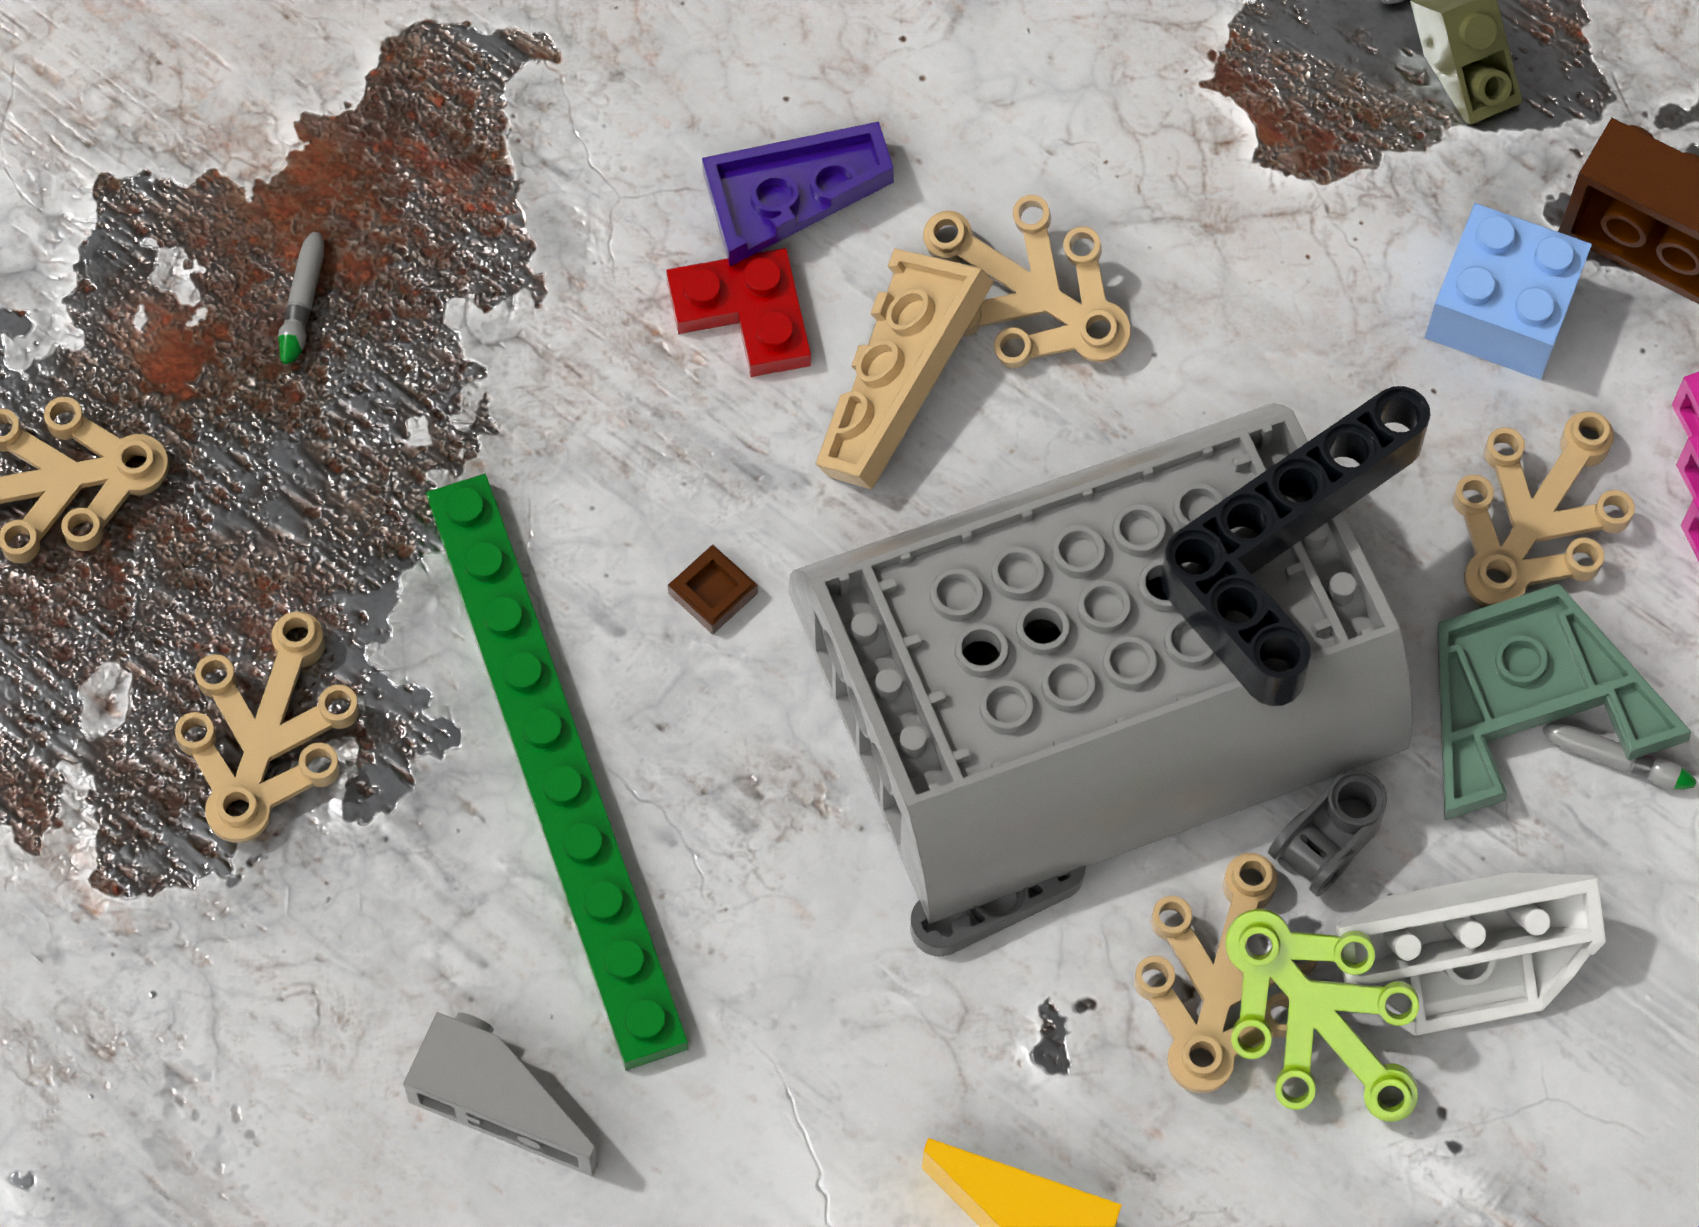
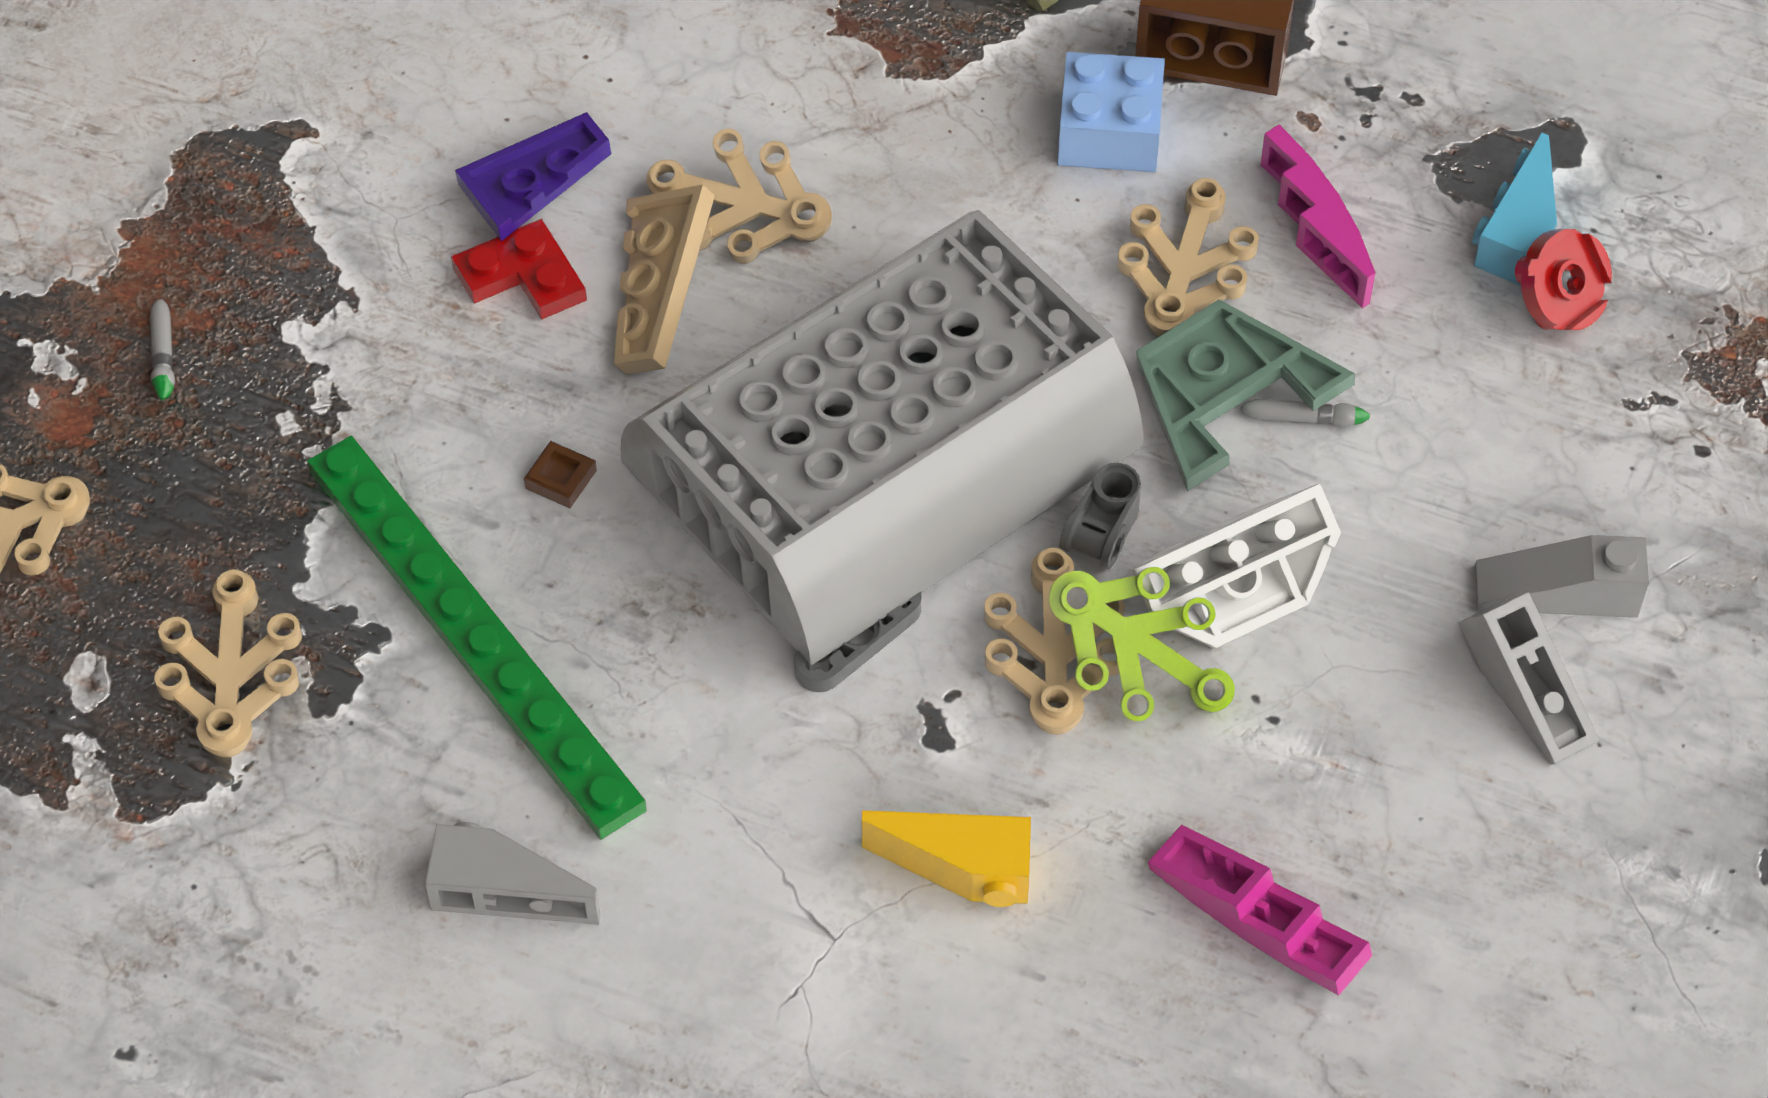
camera: 15 degrees left, 10 degrees down
black beam [1161,386,1431,706] -> none

